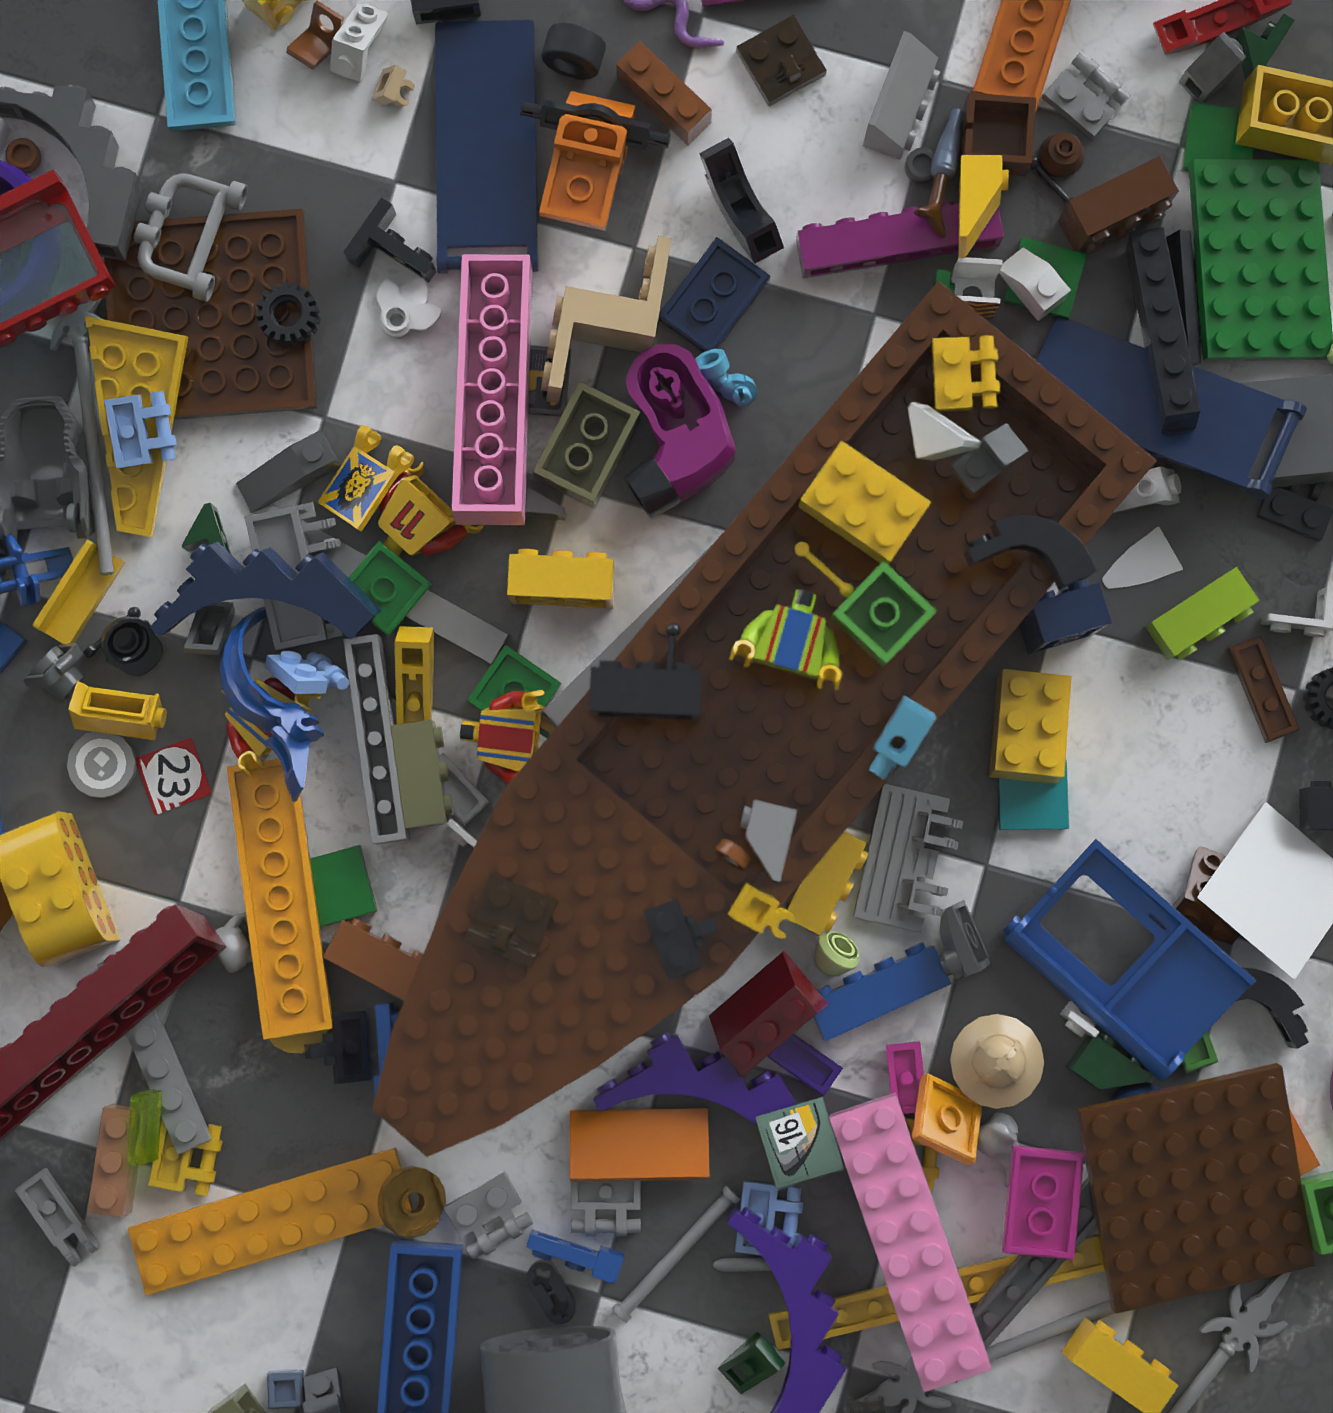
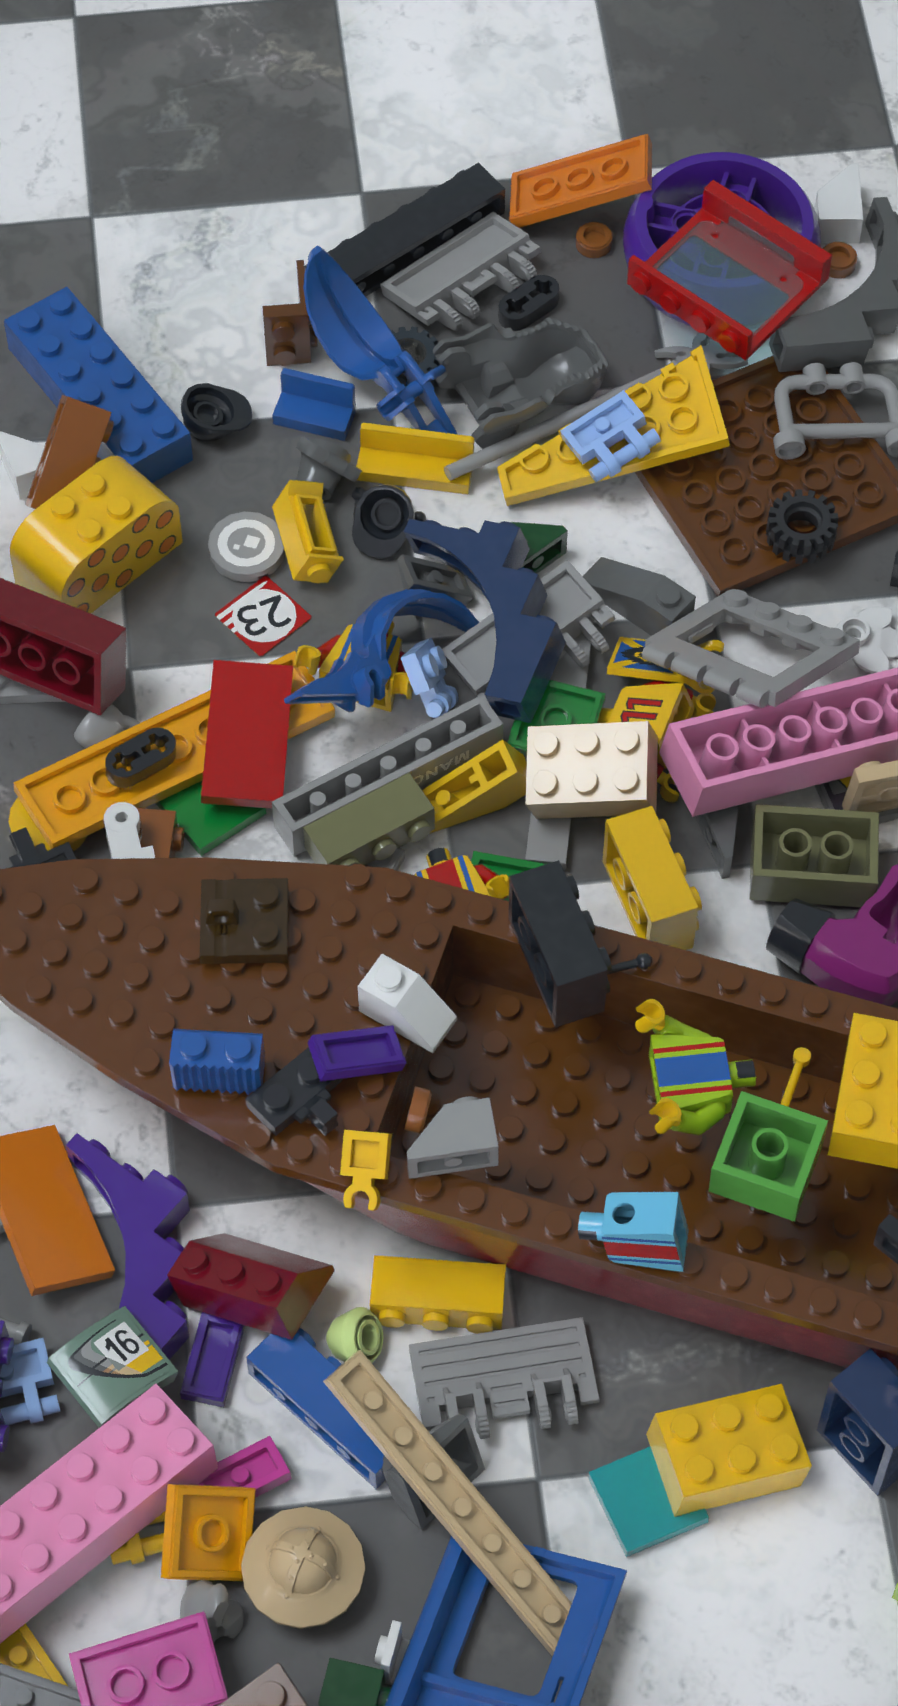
camera: 65 degrees right, 25 degrees down
none -> white leg [104,802,155,859]
none -> black beam [105,728,176,788]
none -> blue brick [169,1029,265,1095]
none -> red tile [201,660,293,809]
none -> dark purple tile [308,1025,406,1081]
none -> tan tile [323,1350,572,1657]
none -> white slope [358,954,457,1053]
none -> brick [525,721,658,819]
none -> light grey hinge [642,589,860,708]

